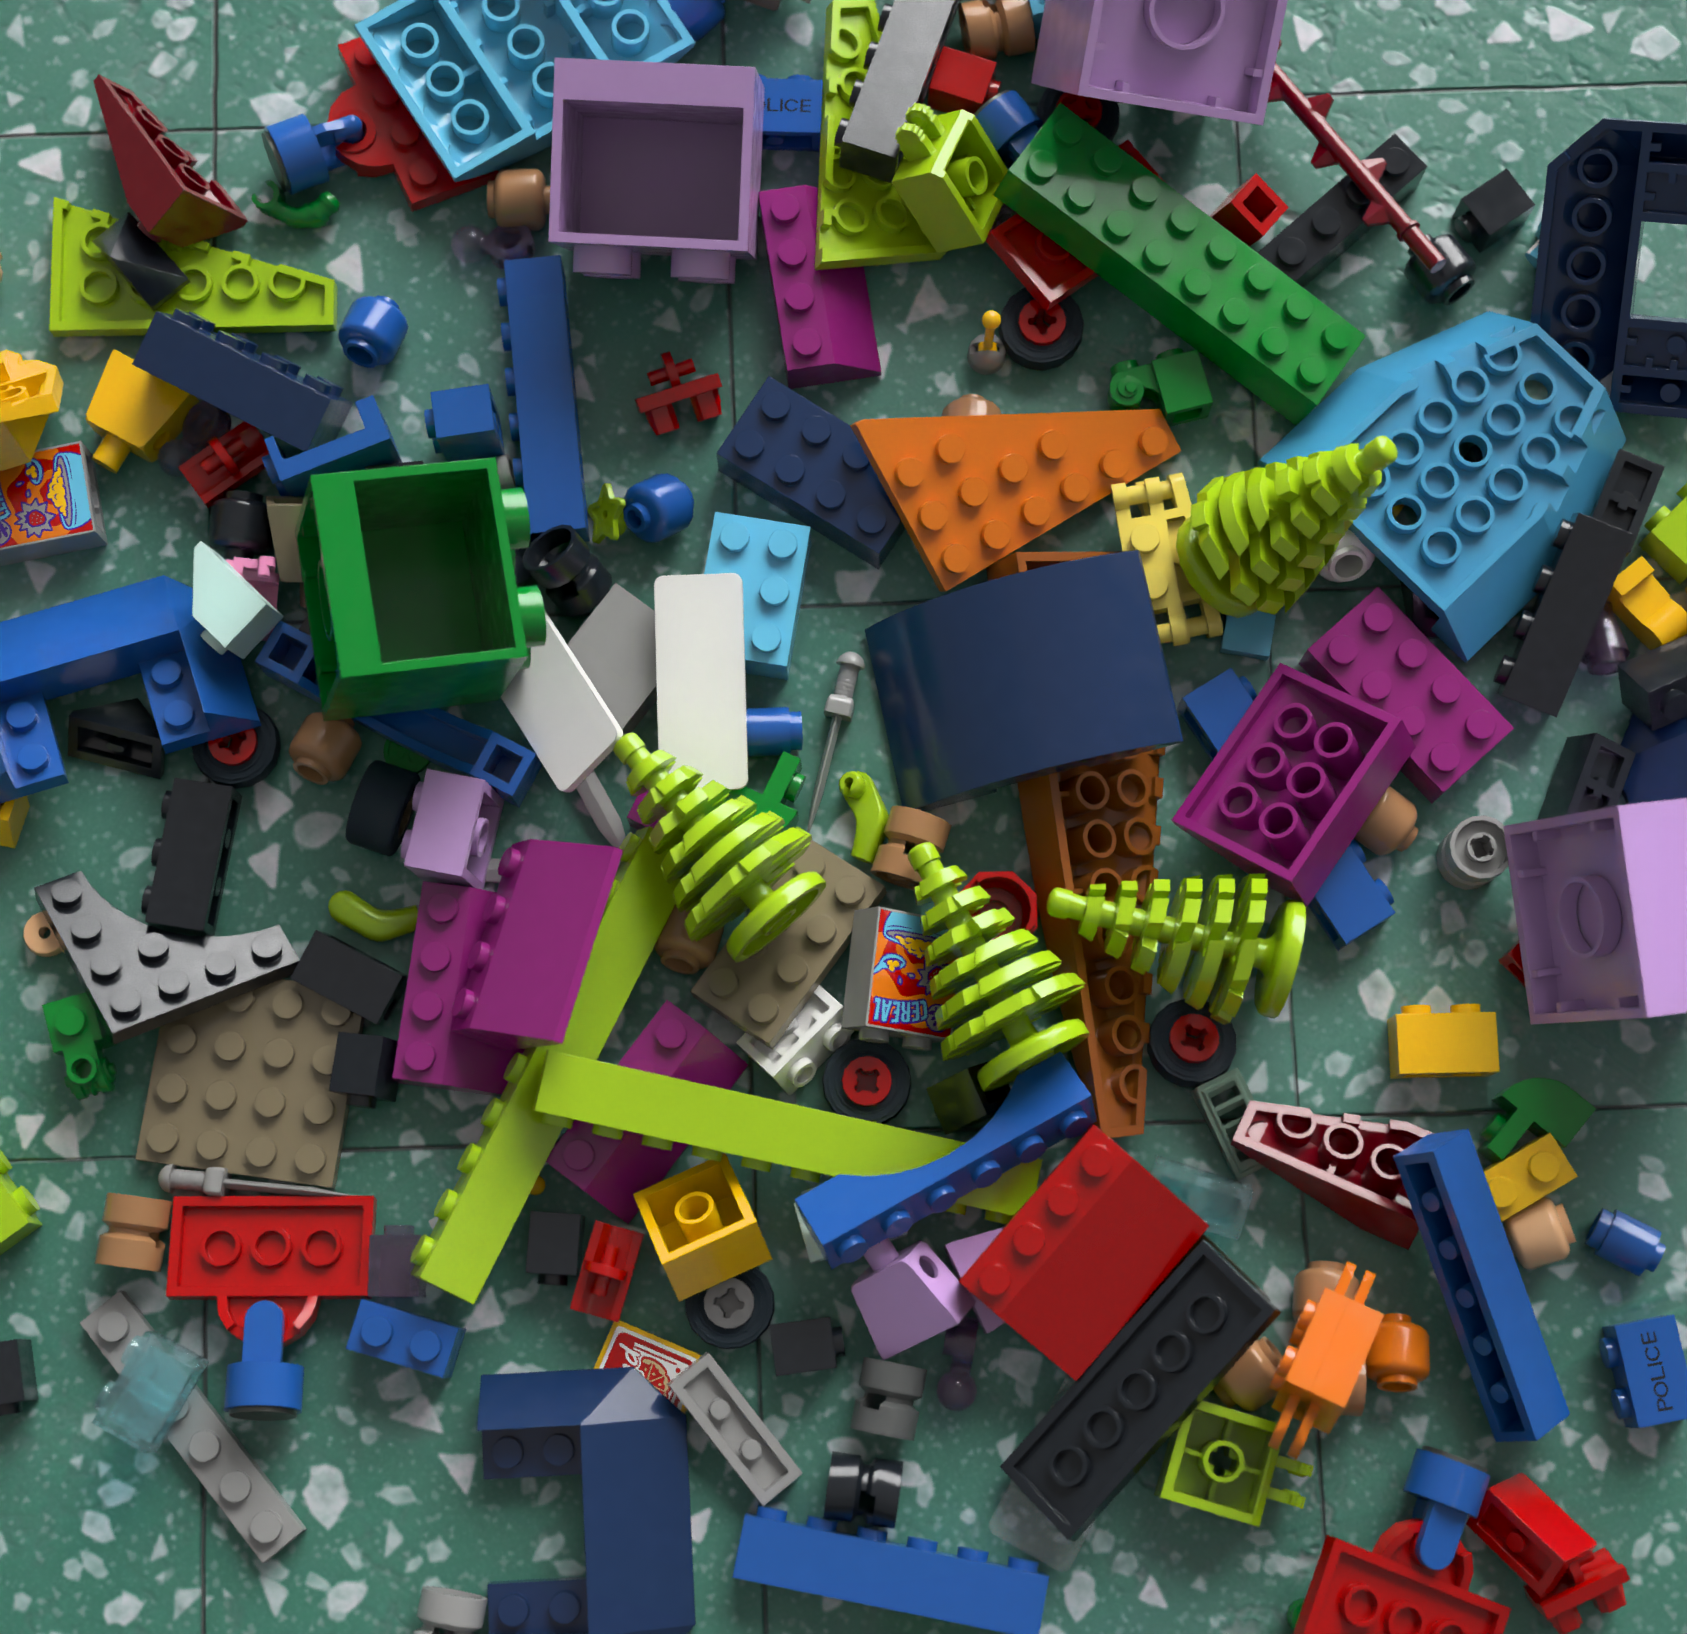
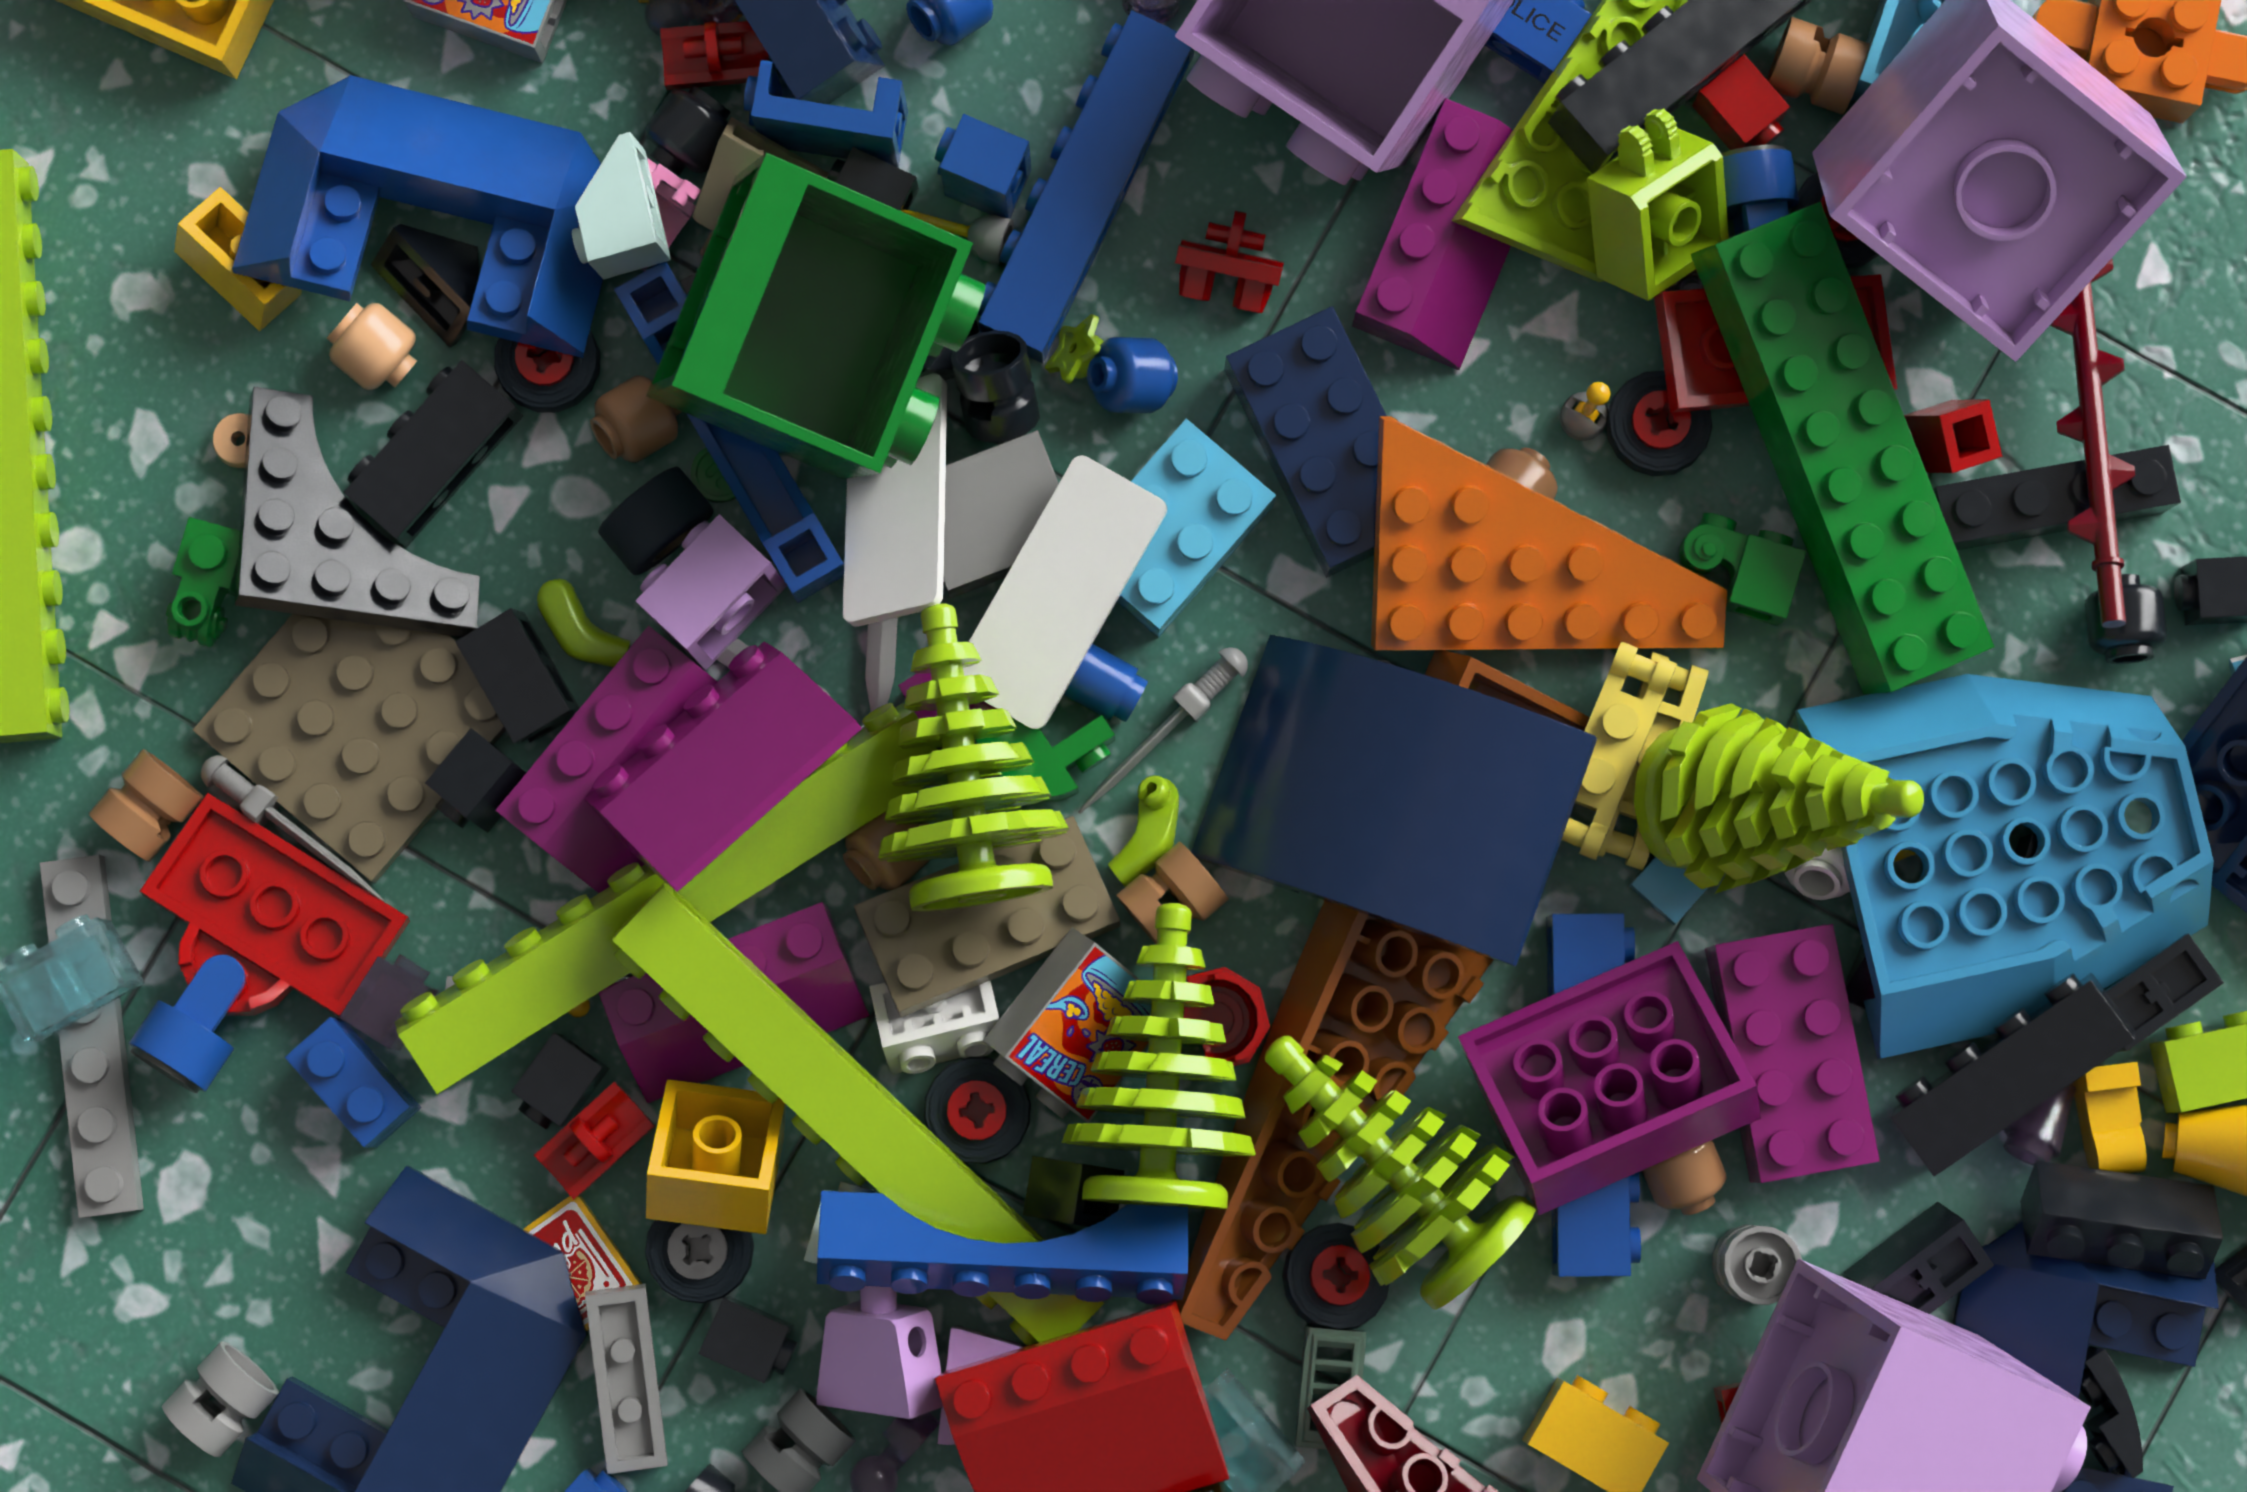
camera: 30 degrees right, 5 degrees up
none -> light nougat head [326,303,417,390]

